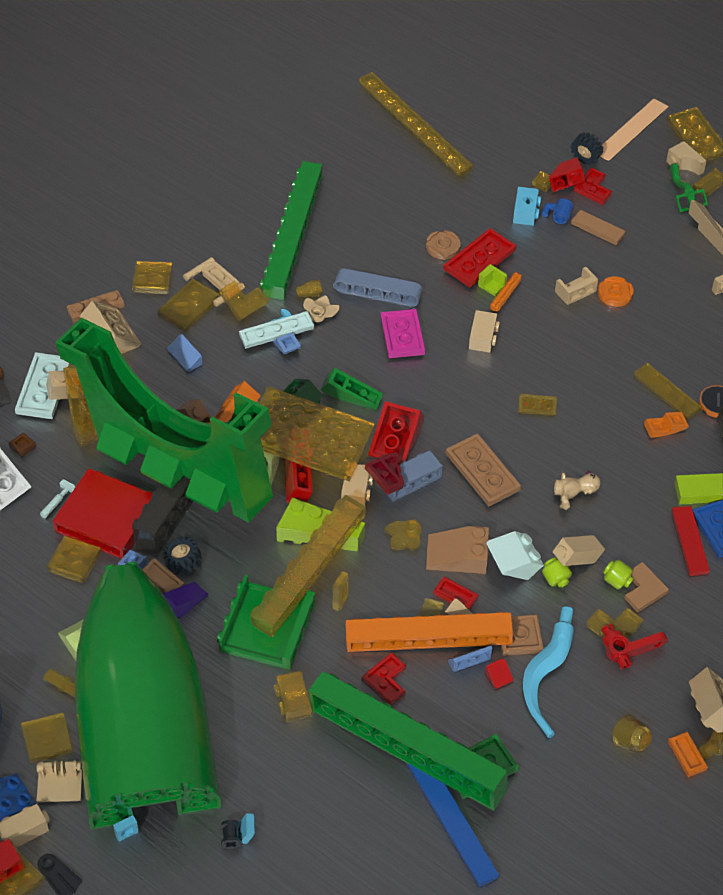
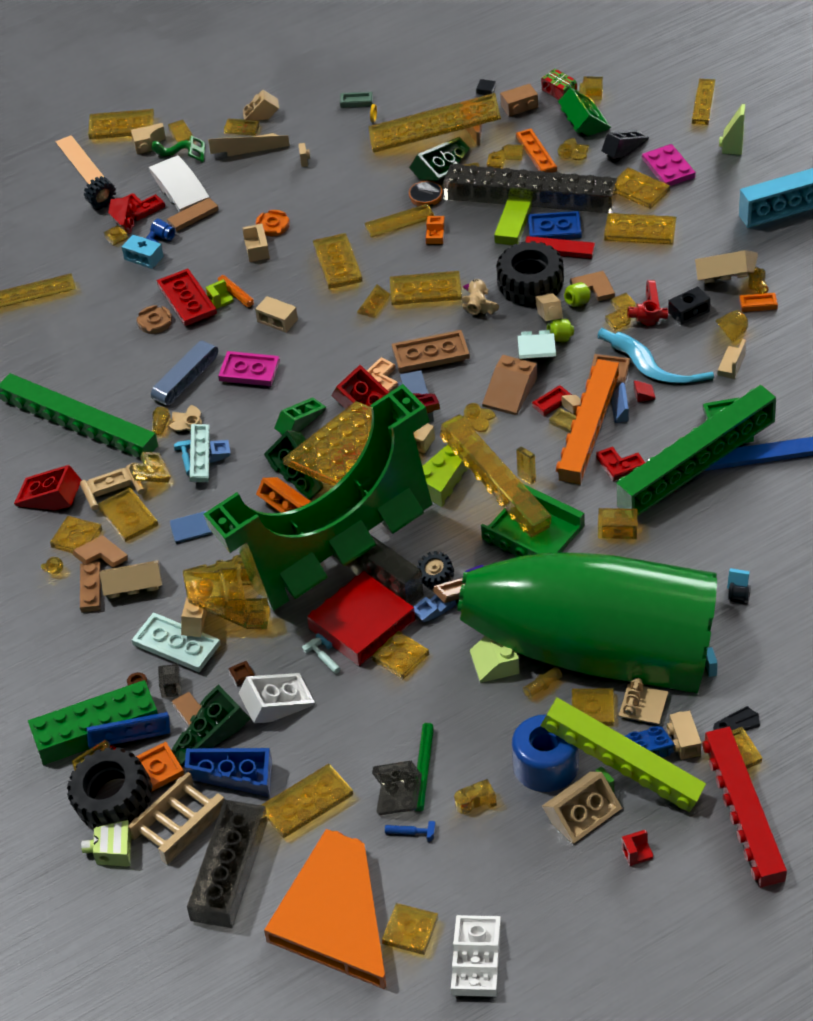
camera: 65 degrees left, 5 degrees down
none -> red slope [14,465,82,510]
none -> clear yellow piece [41,557,63,575]
none -> medium nougat tile [73,535,128,567]
none -> white slope [149,155,209,212]
none -> clear yellow plate [313,233,363,289]
none -> light nougat tile [367,357,398,392]
none -> clear yellow plate [390,271,462,305]
none -> black tyre [496,241,564,306]
none -> black brick [668,286,710,325]
none -> tan panel [717,339,746,379]

